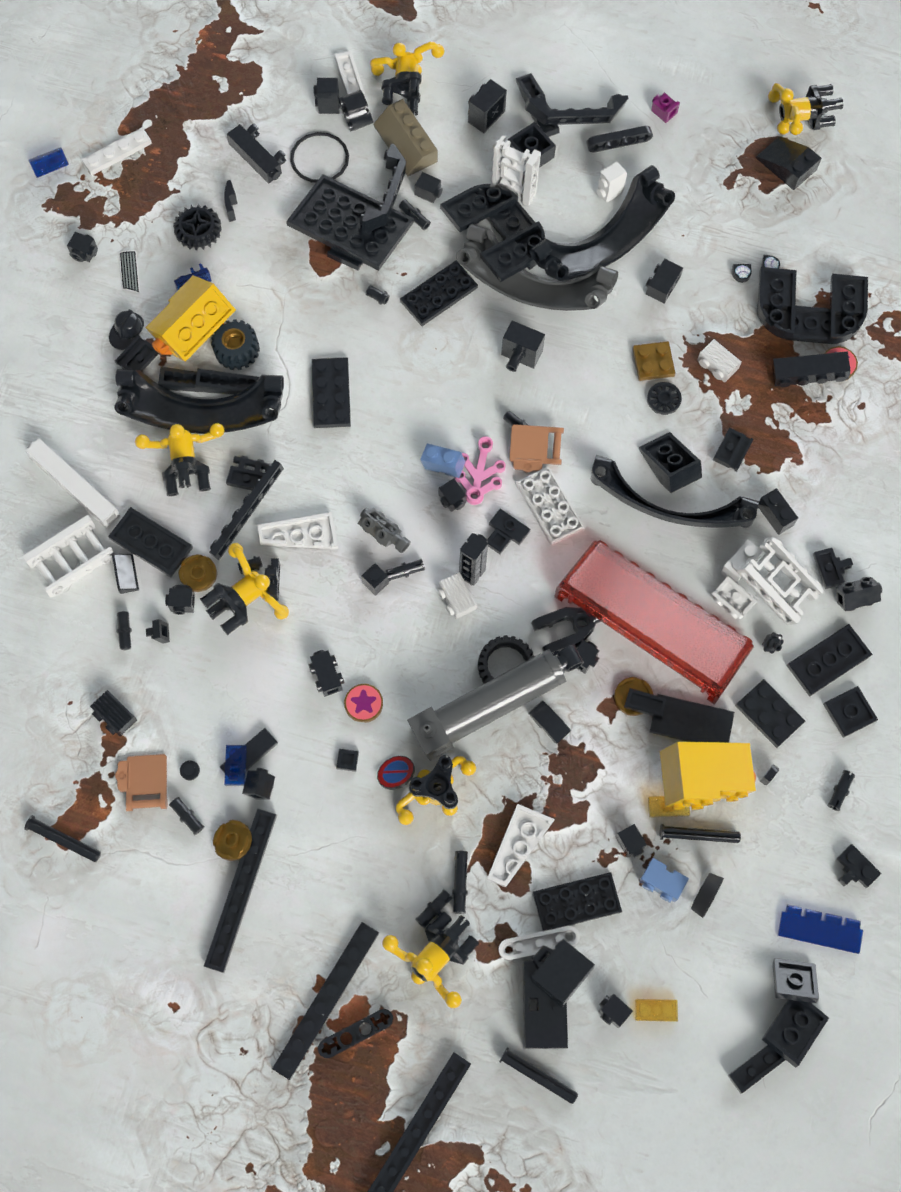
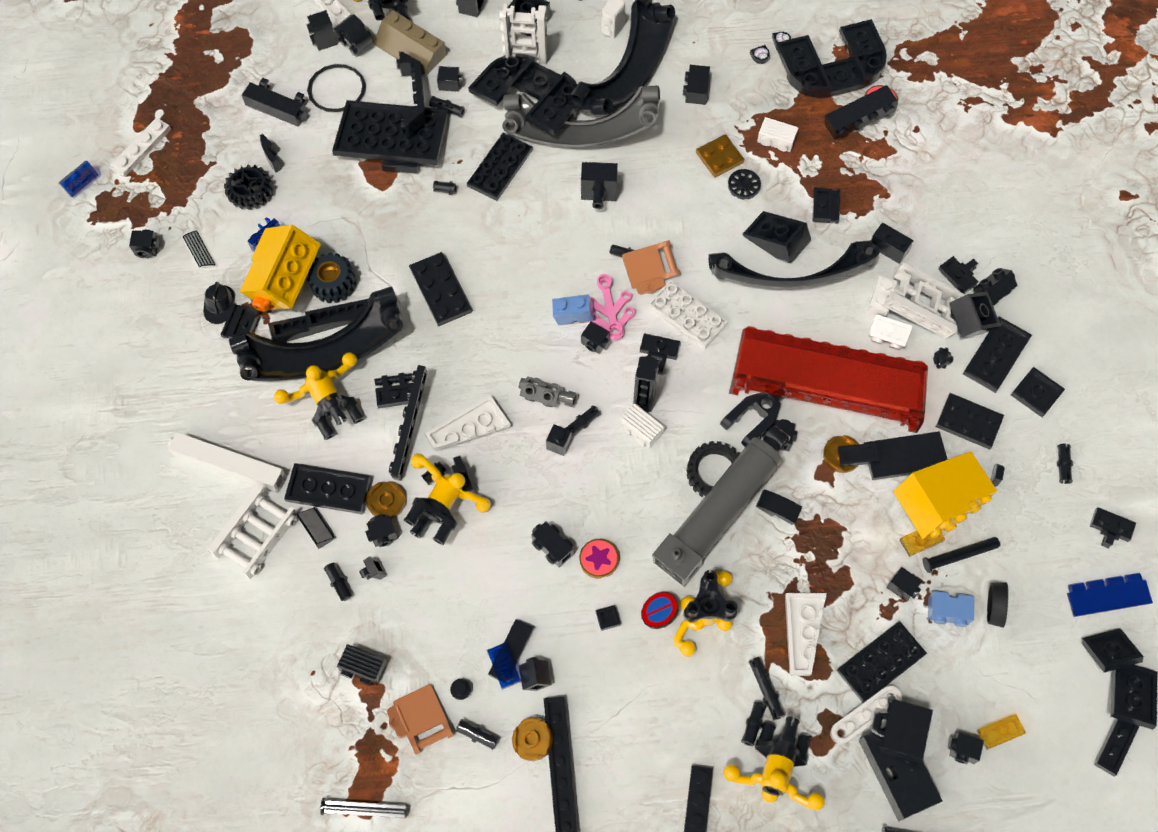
camera: 20 degrees left, 5 degrees down
none -> black brick [949,291,1001,338]

